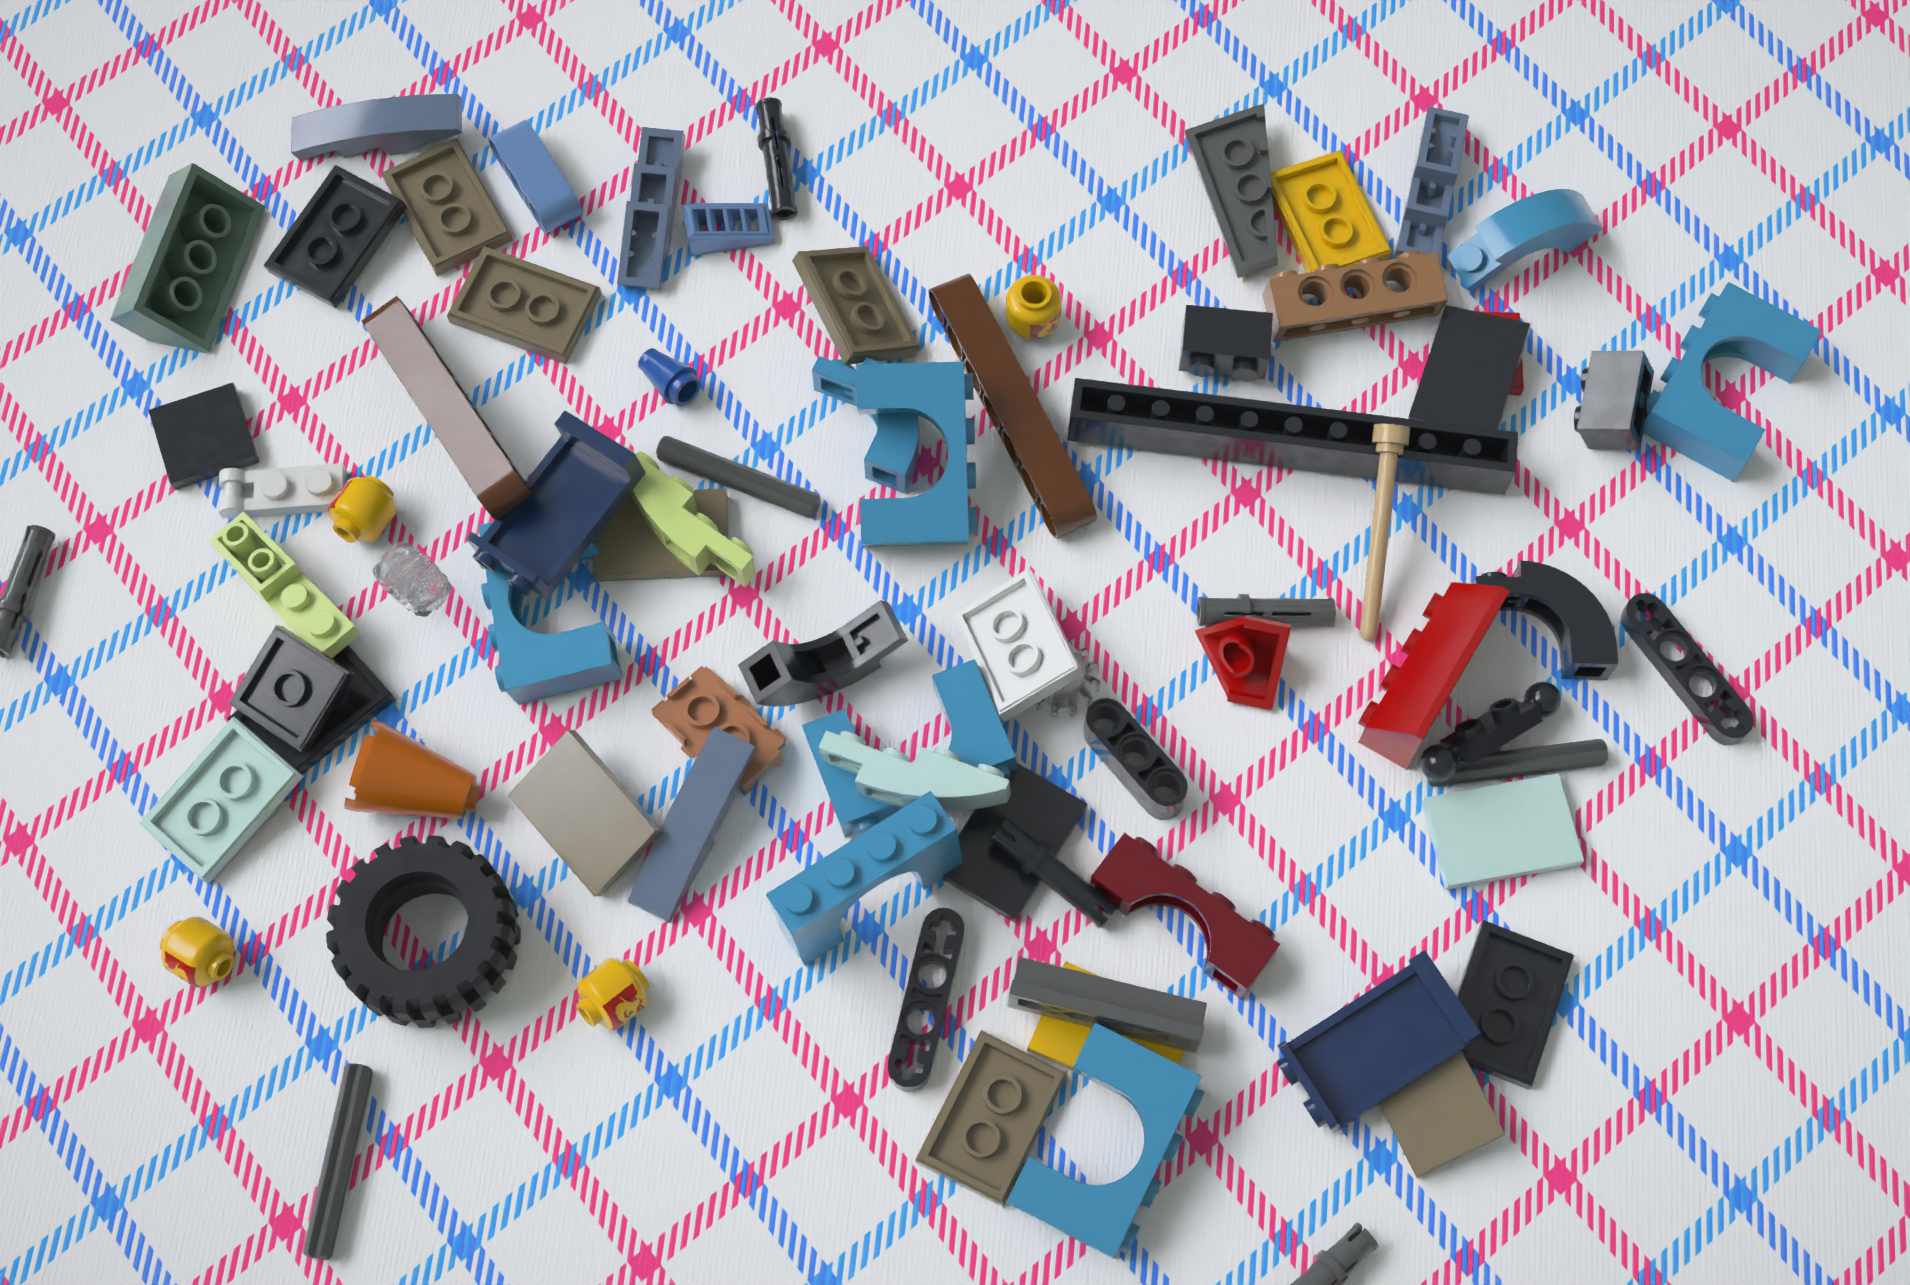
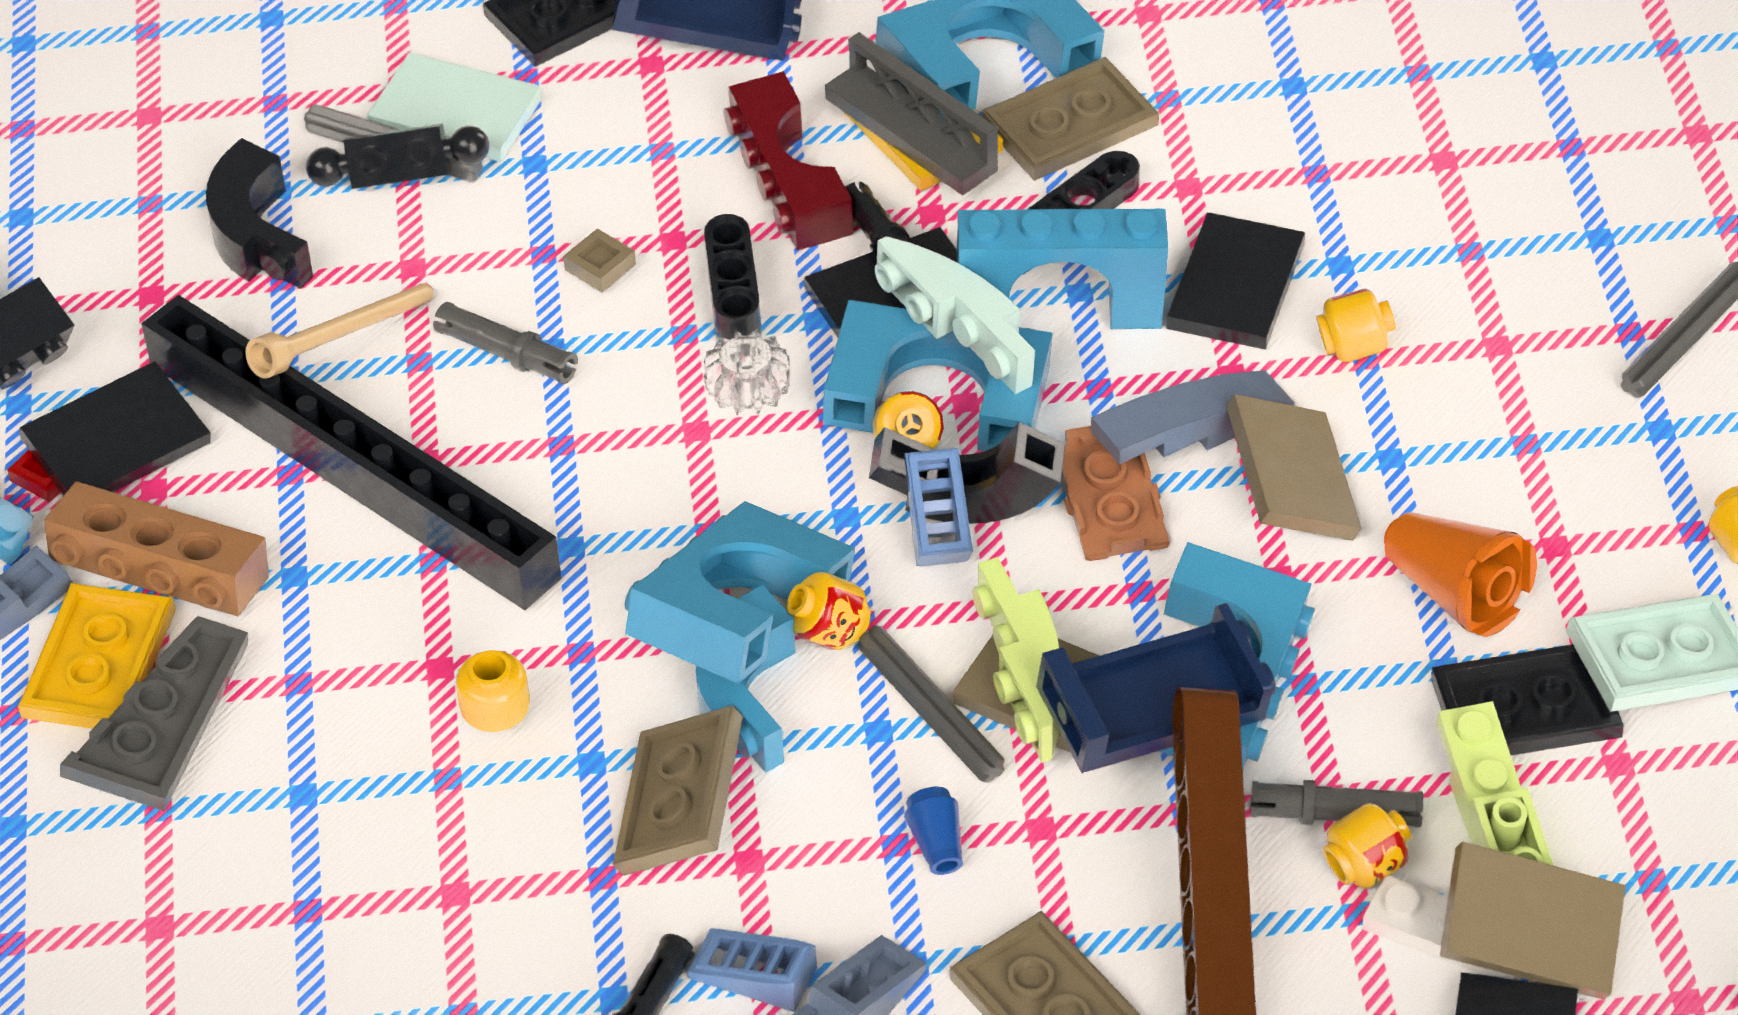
camera: 145 degrees left, 20 degrees down
tile [228,625,355,752] -> none
black tyre [326,835,521,1028] -> none
clear gear [372,542,452,617] -> none
reddish brown beam [928,273,1097,538] -> none
white tile [953,568,1084,722] -> none
black brick [1178,304,1273,381] -> none
red slope [1194,616,1291,710] -> none
red slope [1357,582,1510,770] -> none
black beam [1621,593,1754,745] -> none
none -> dark tan plate [563,228,636,293]
none -> yellow head [787,572,871,650]
none -> yellow head [872,391,944,449]
none -> medium blue slope [904,448,973,566]
none -> black tile [1166,212,1305,350]
none -> dark grey pin [1250,779,1423,828]
none -> dark tan tile [1439,841,1626,1000]

